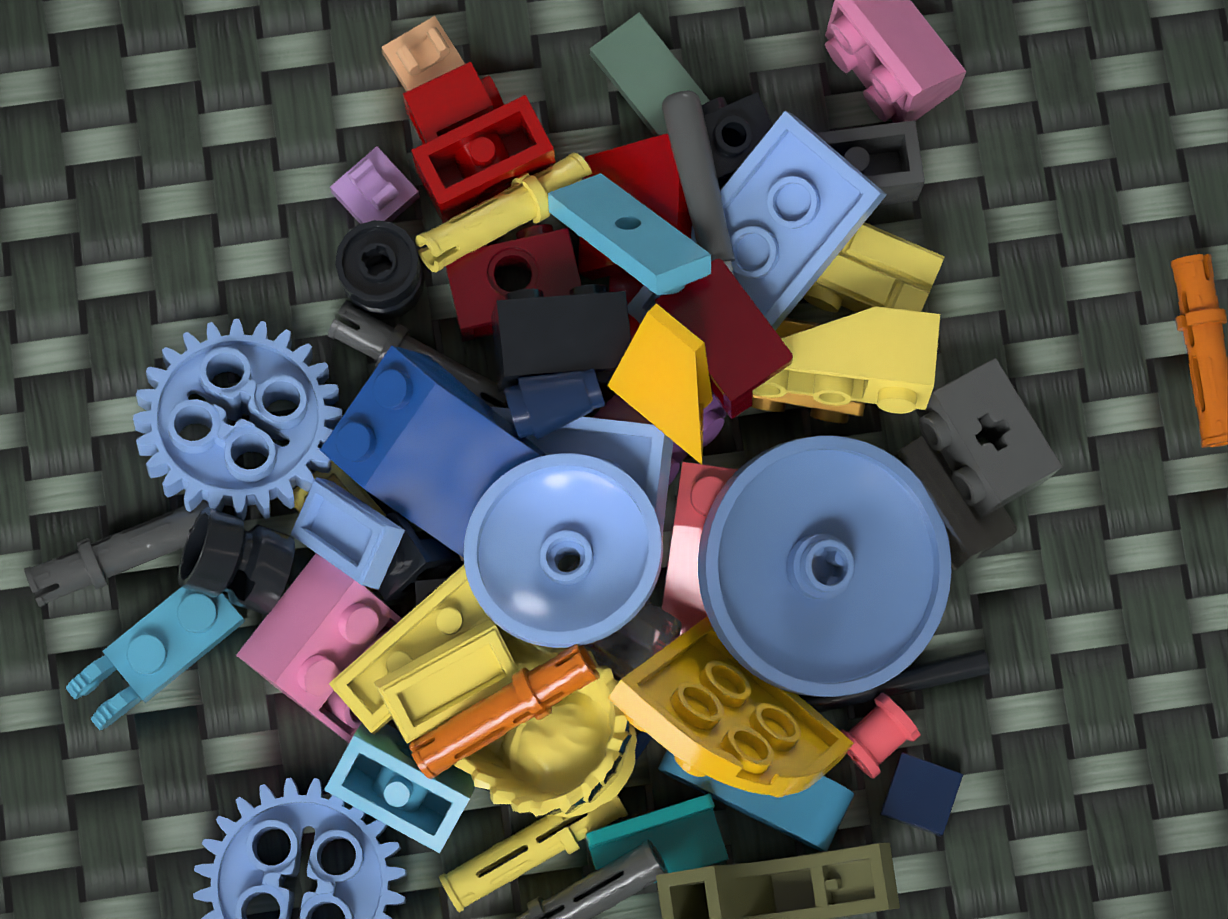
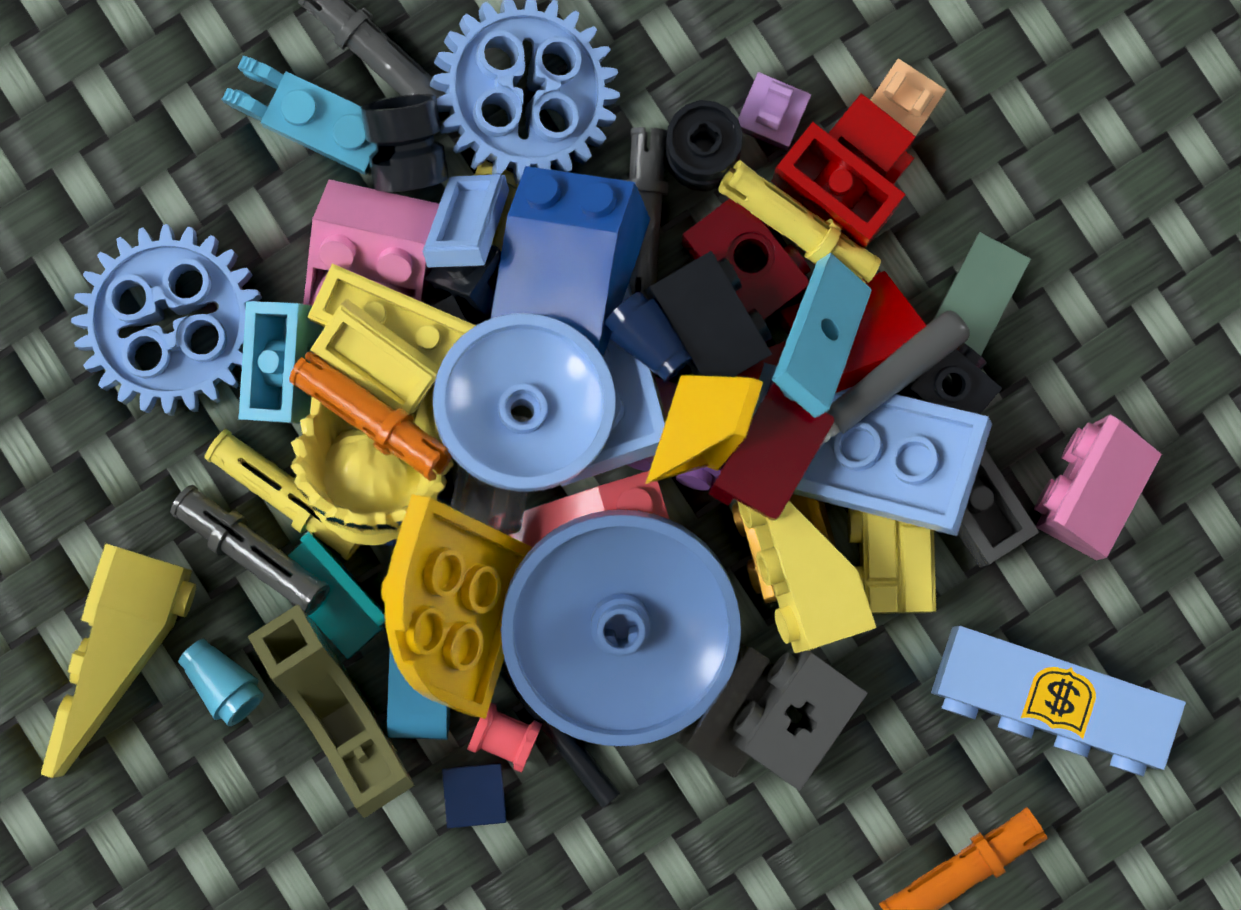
camera: 65 degrees right, 5 degrees up
none -> light blue brick [931,626,1186,777]

